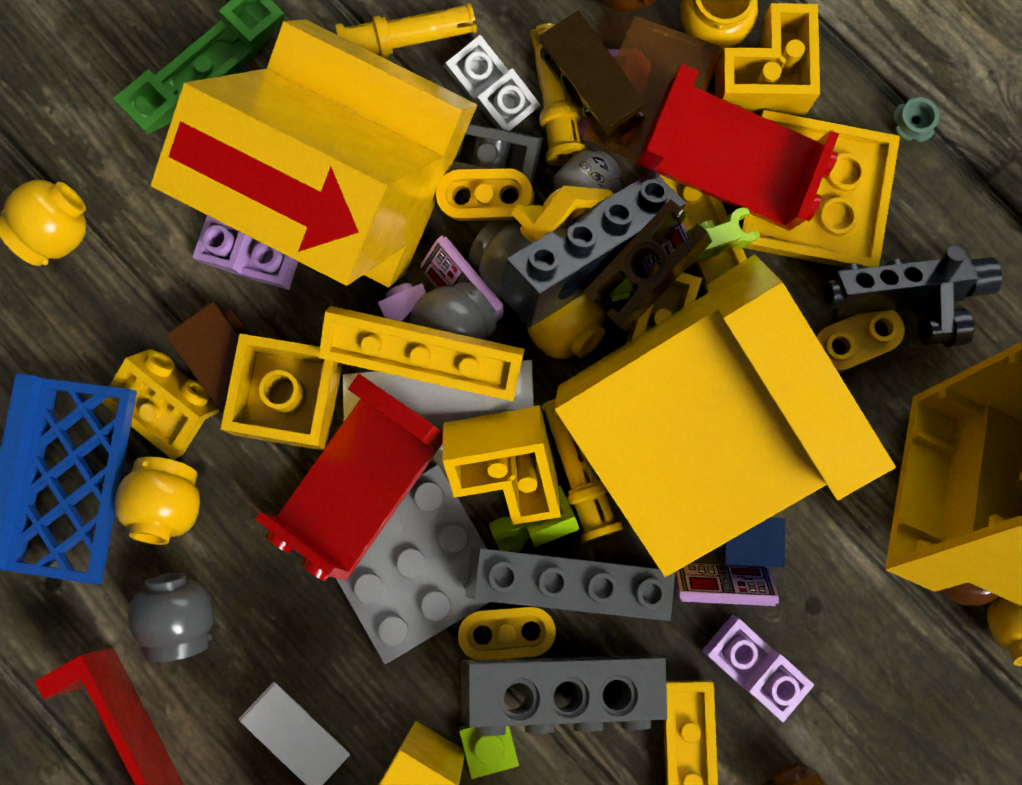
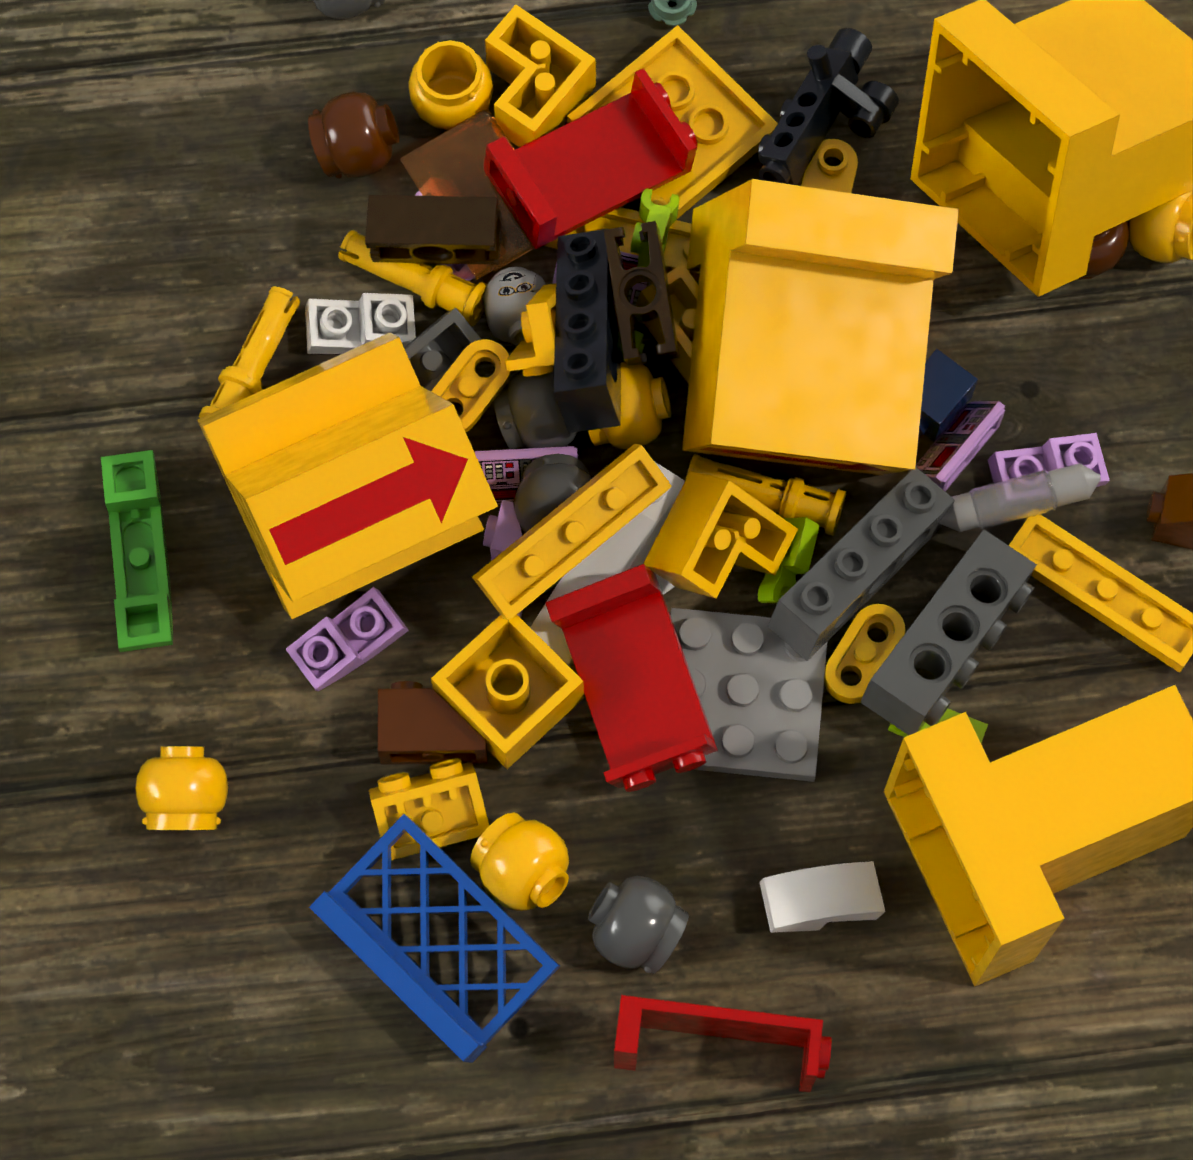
camera: 50 degrees left, 10 degrees down
none -> piece [939,463,1101,532]

